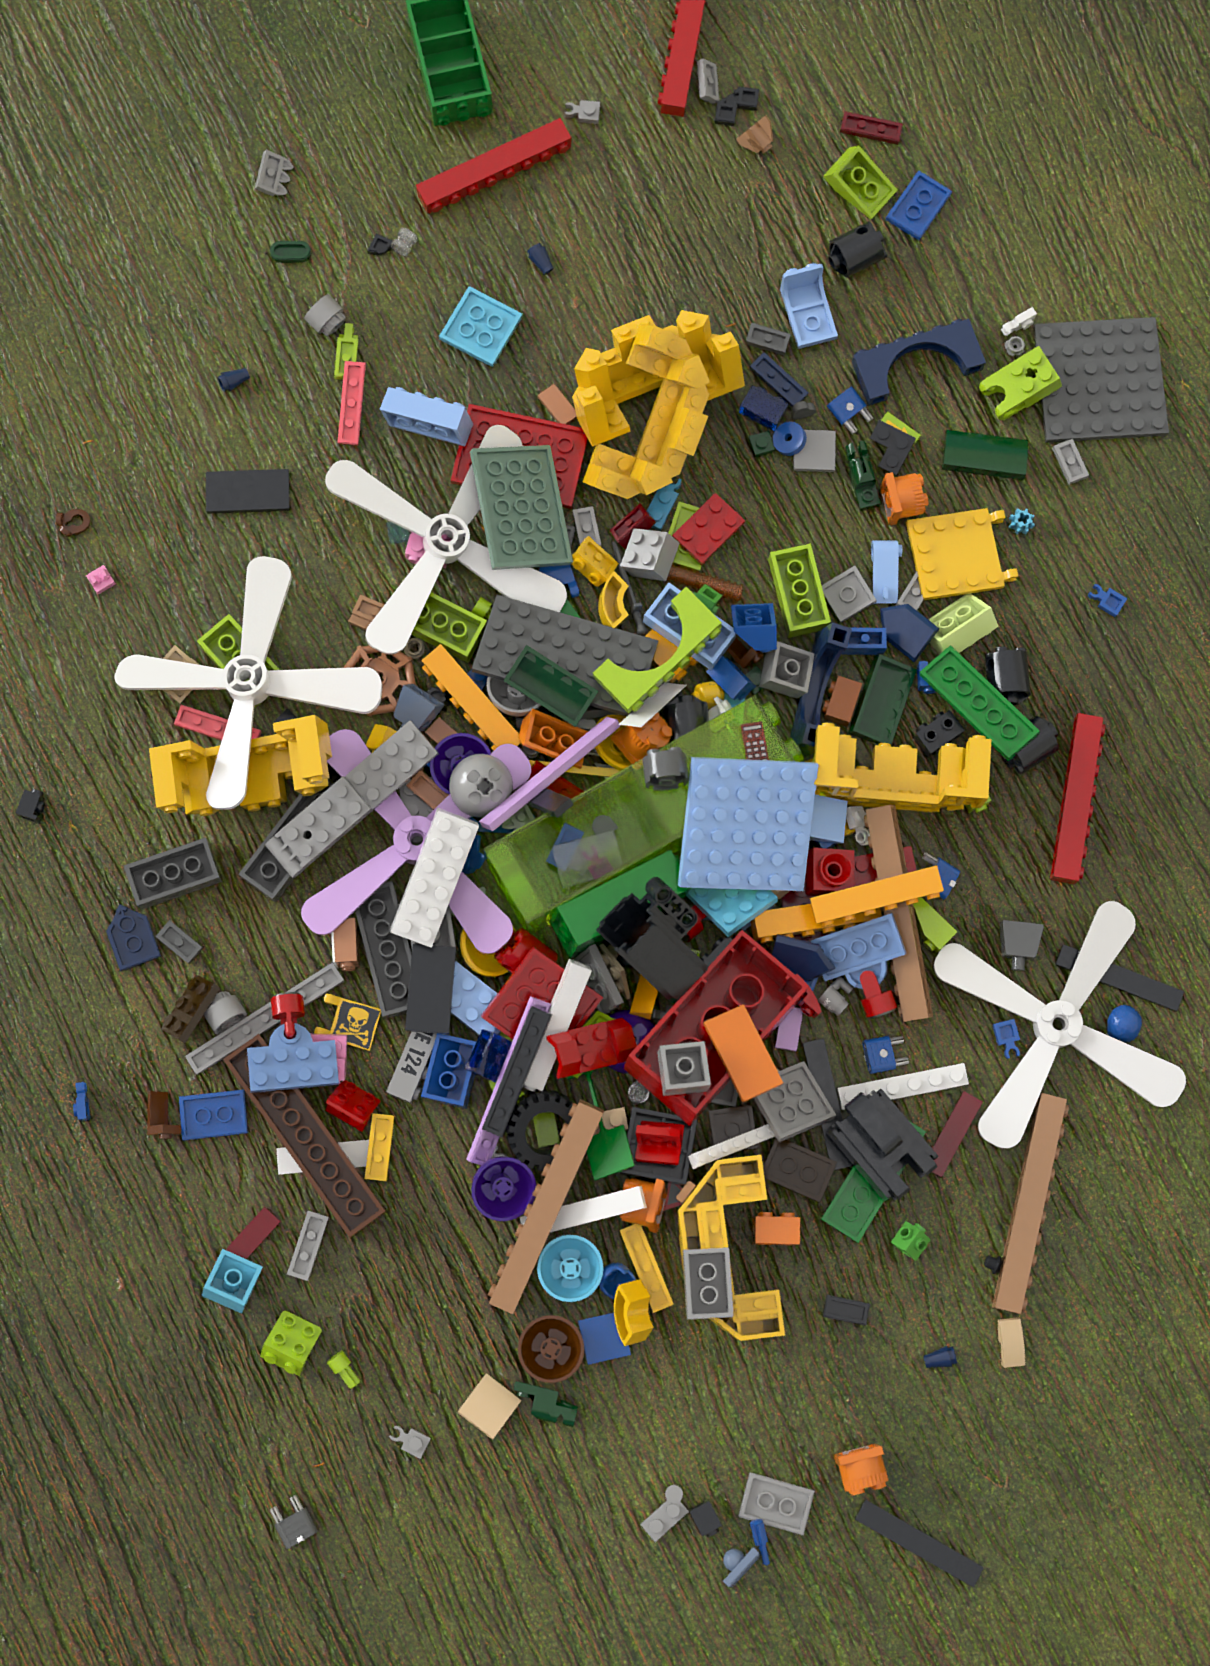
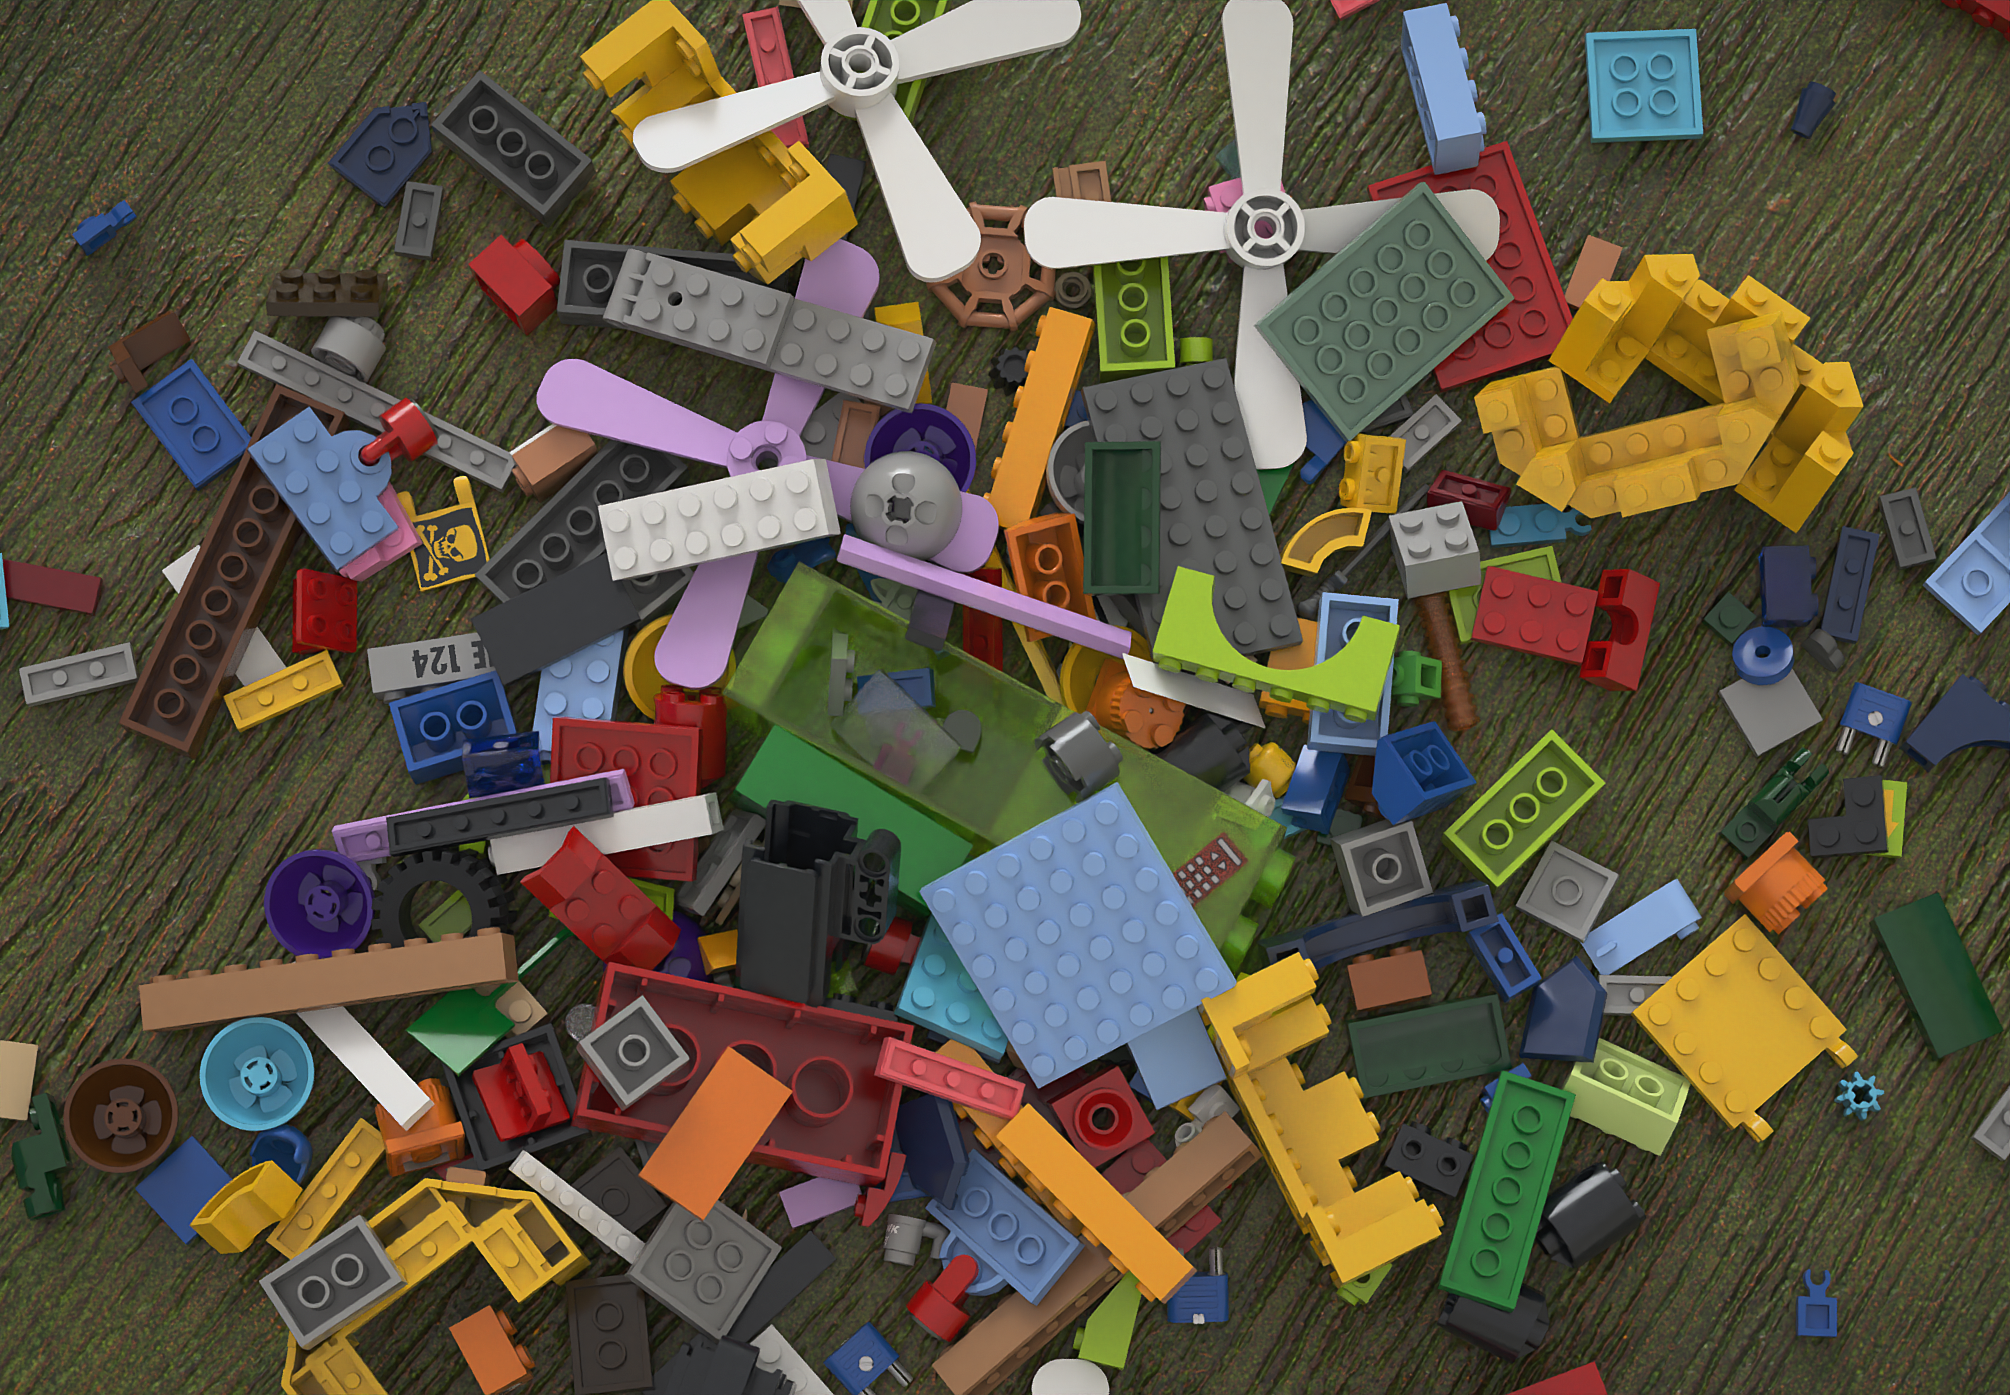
camera: 65 degrees right, 0 degrees up
sand blue torso [394,684,444,731] -> none
none -> red piece [468,235,560,336]
none -> light grey plate [828,627,855,716]
none -> coral tile [874,1037,1026,1121]
none -> red arch [1579,569,1660,691]

